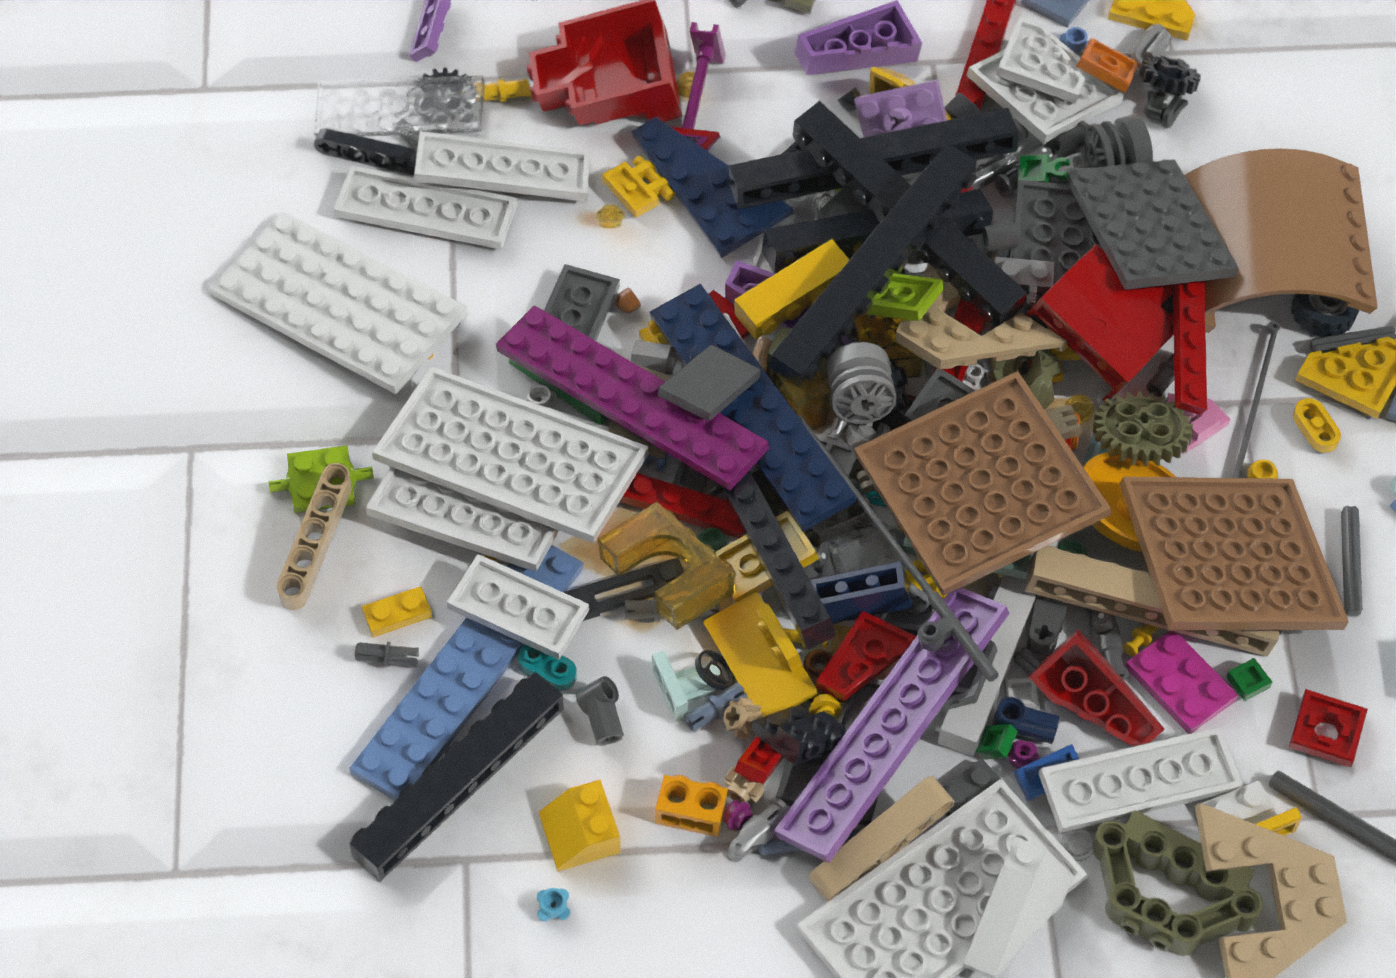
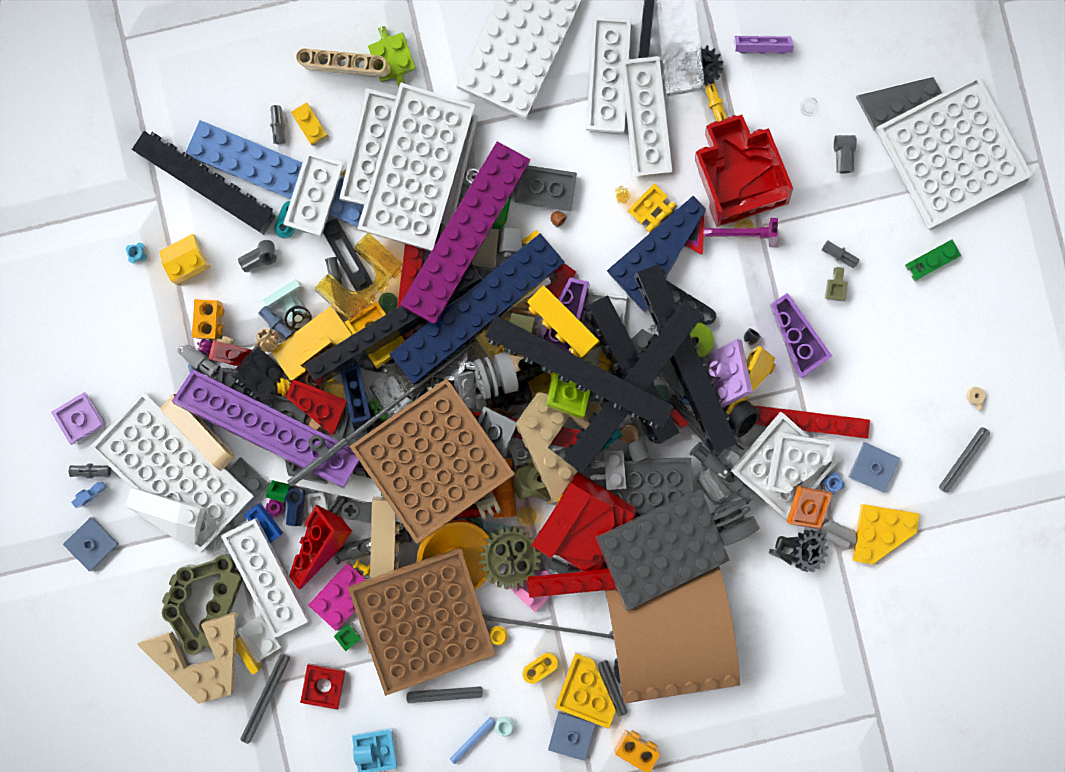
camera: 85 degrees right, 30 degrees up
dark grey tile [658,345,761,421] -> none
green plate [1018,154,1070,183] -> none

